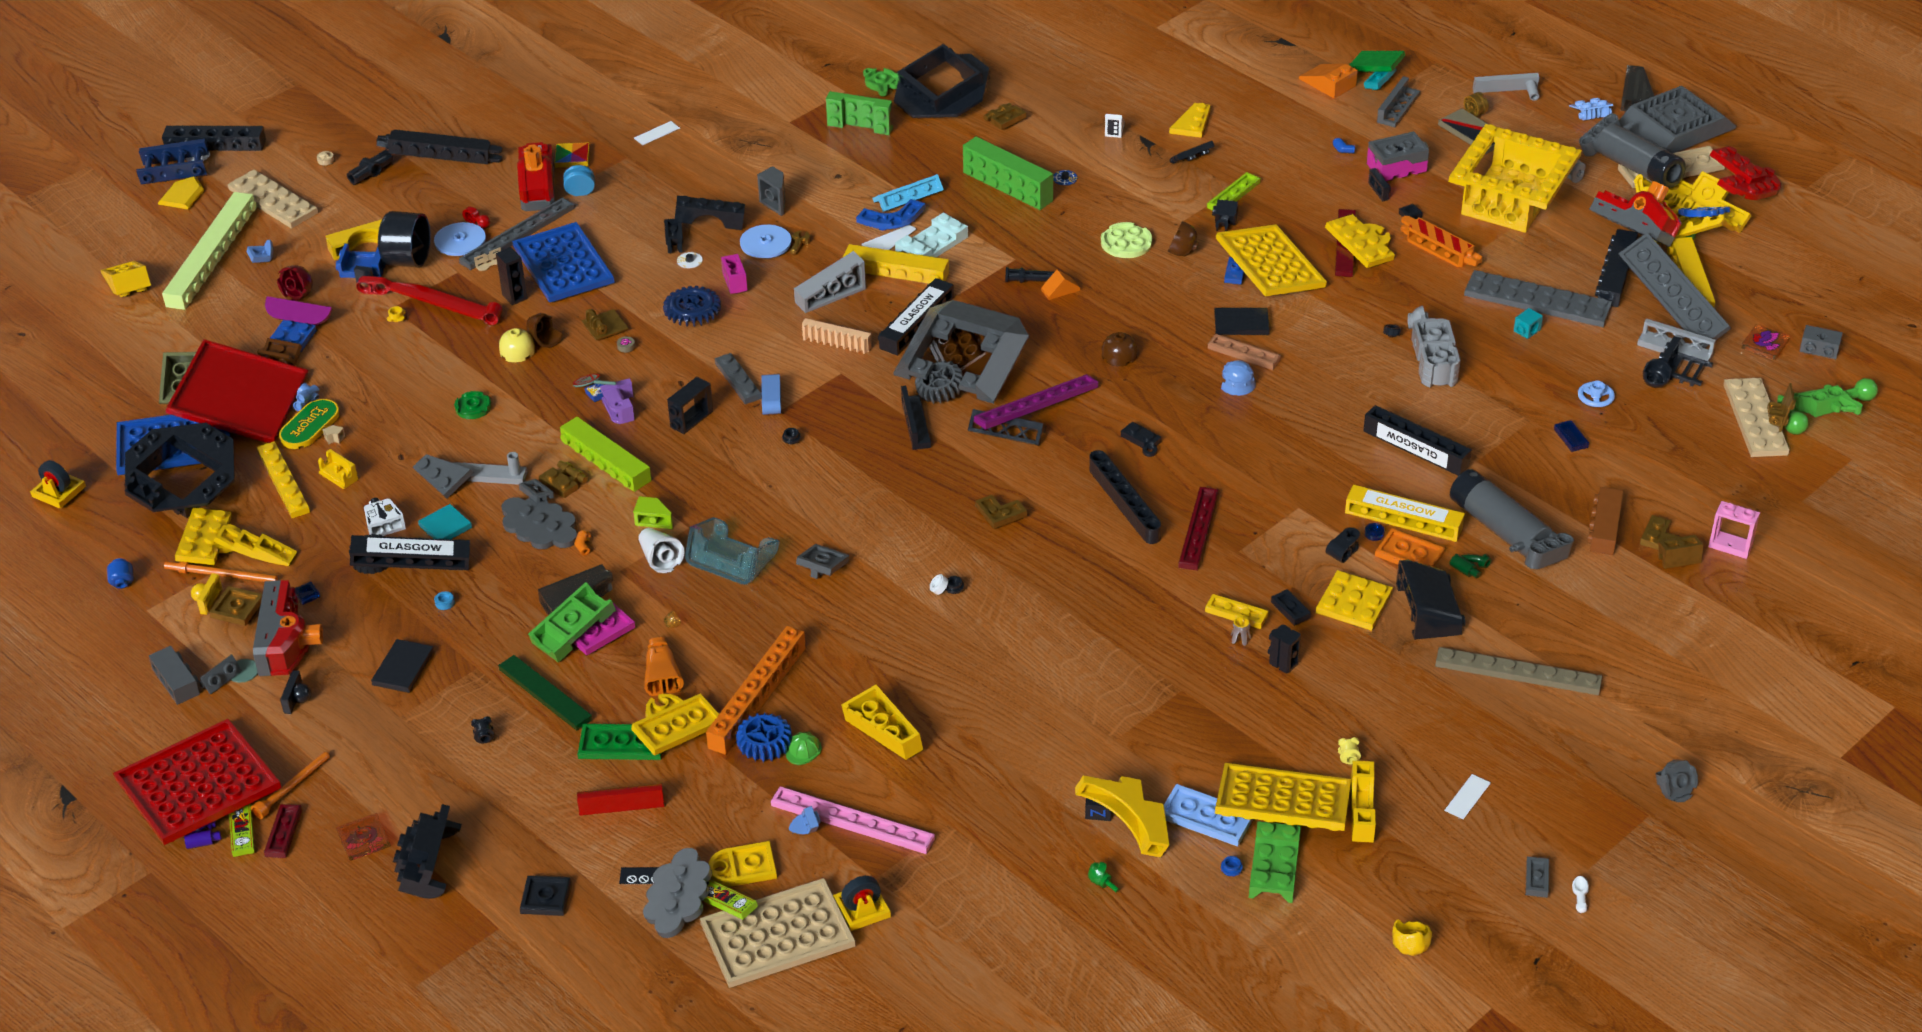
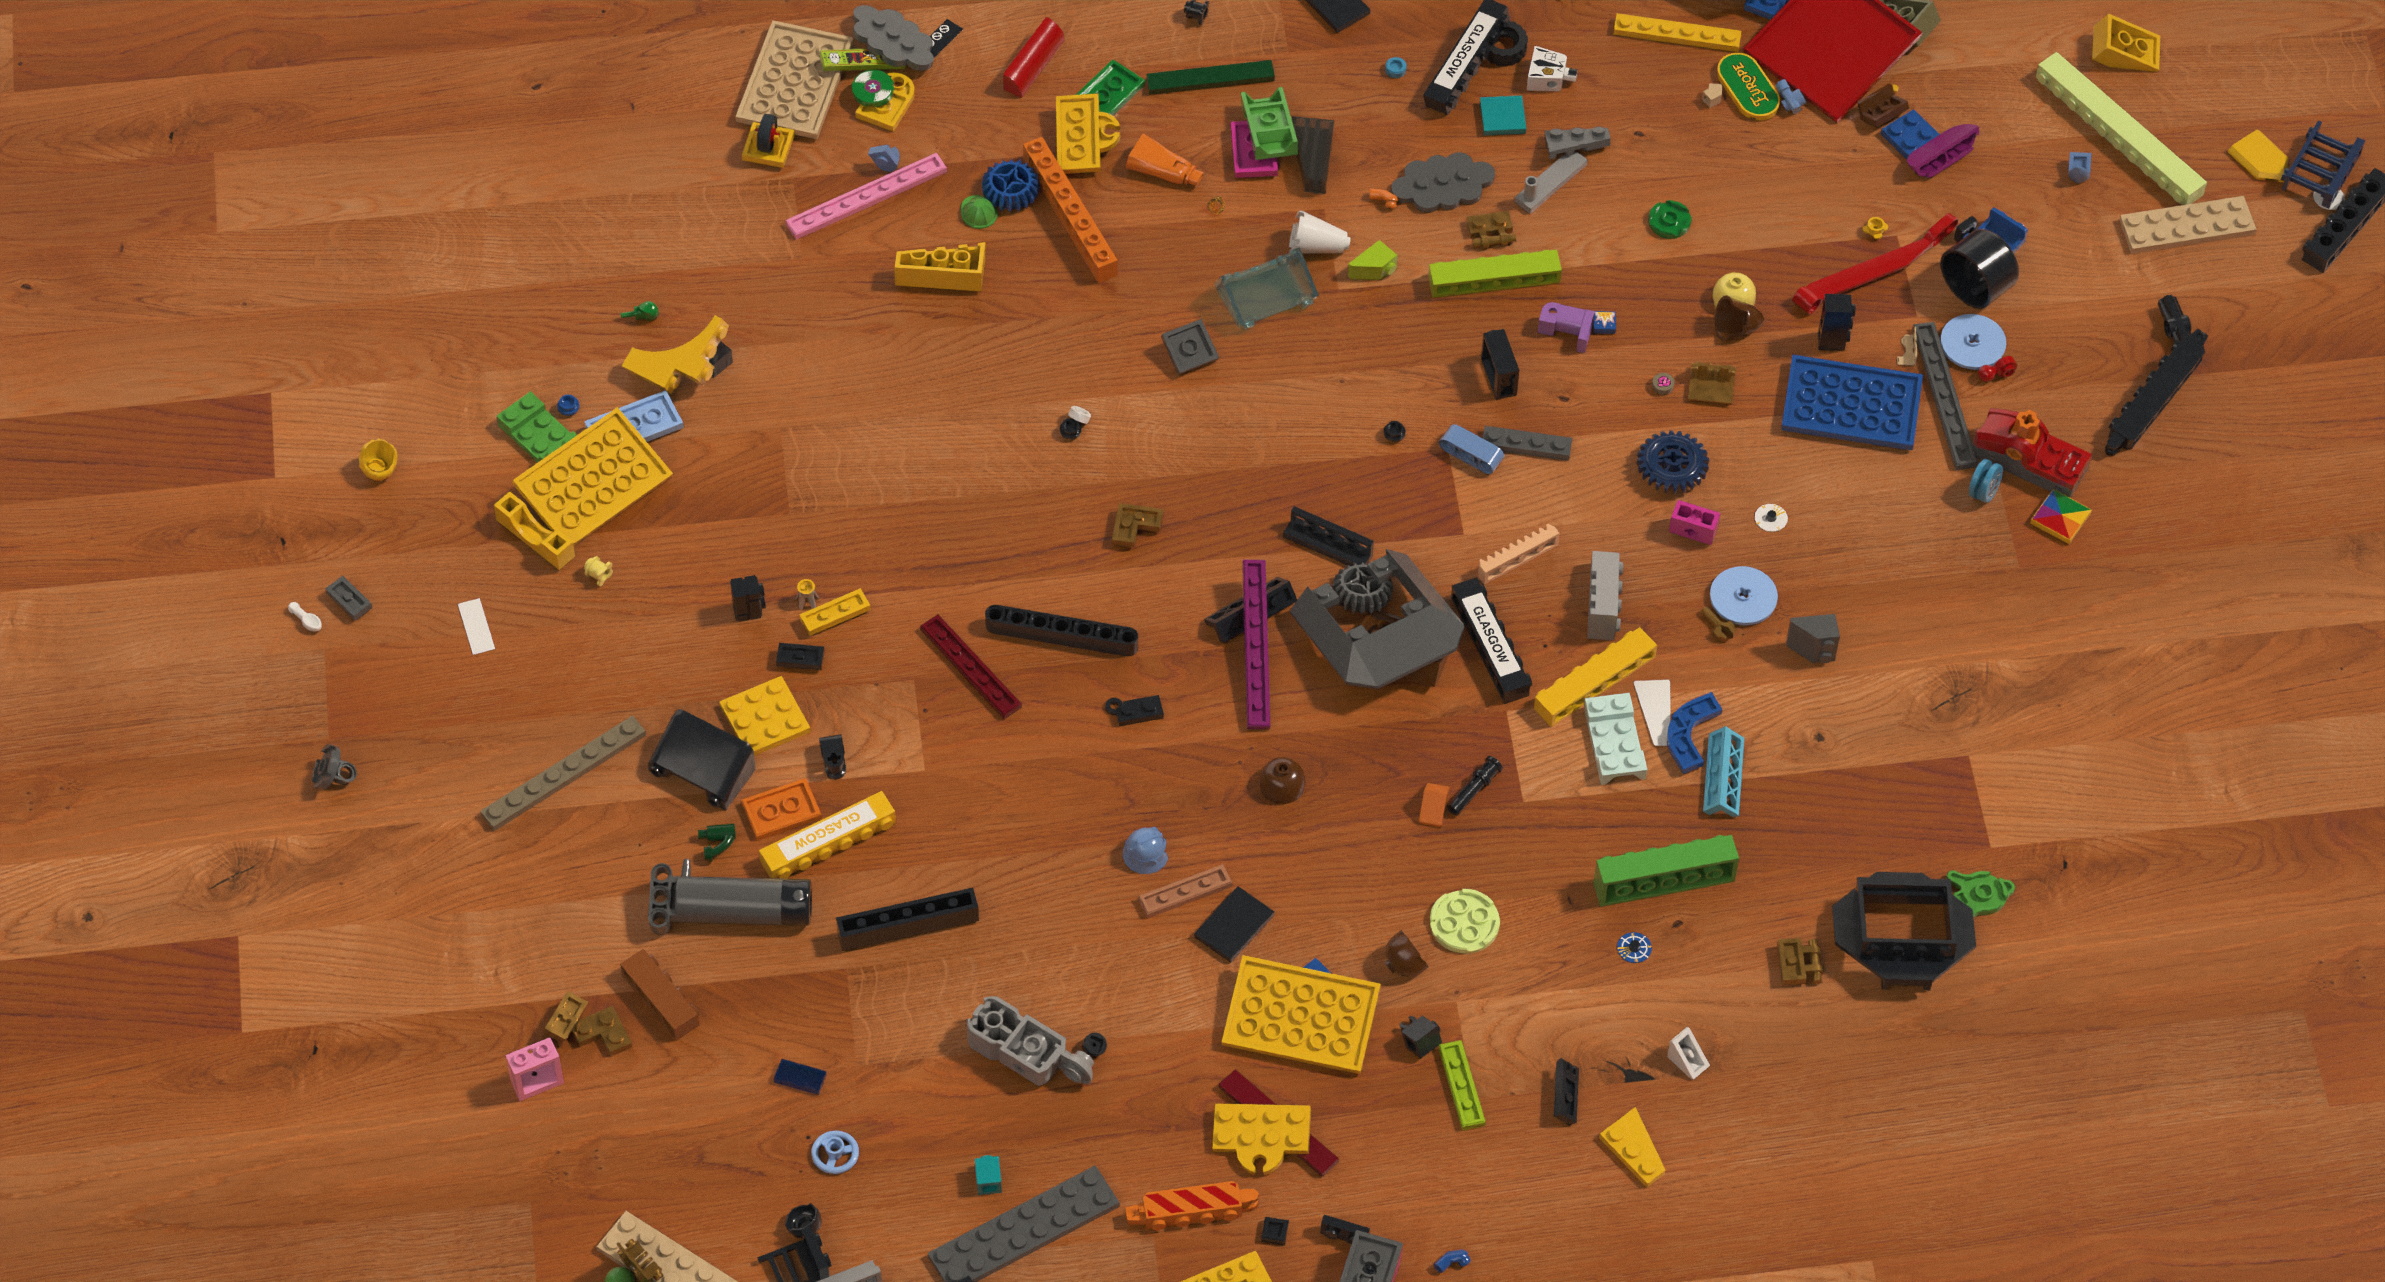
camera: 125 degrees right, 15 degrees up
dark red cylinder [277,265,313,301] -> none
tan tile [317,151,334,166] -> none
yellow hinge [318,449,358,489] -> none
yellow arch [325,219,382,260] -> none
dark grey tile [519,479,554,503] -> none
sand green piece [573,374,617,387] -> none
white sticker [634,121,680,145] -> none
black hinge [664,219,683,253] -> none
black arch [674,195,745,230] -> none
bright green piece [826,91,893,135] -> none
clear blue tile [1365,523,1385,541] -> none
none -> green tile [852,70,894,107]

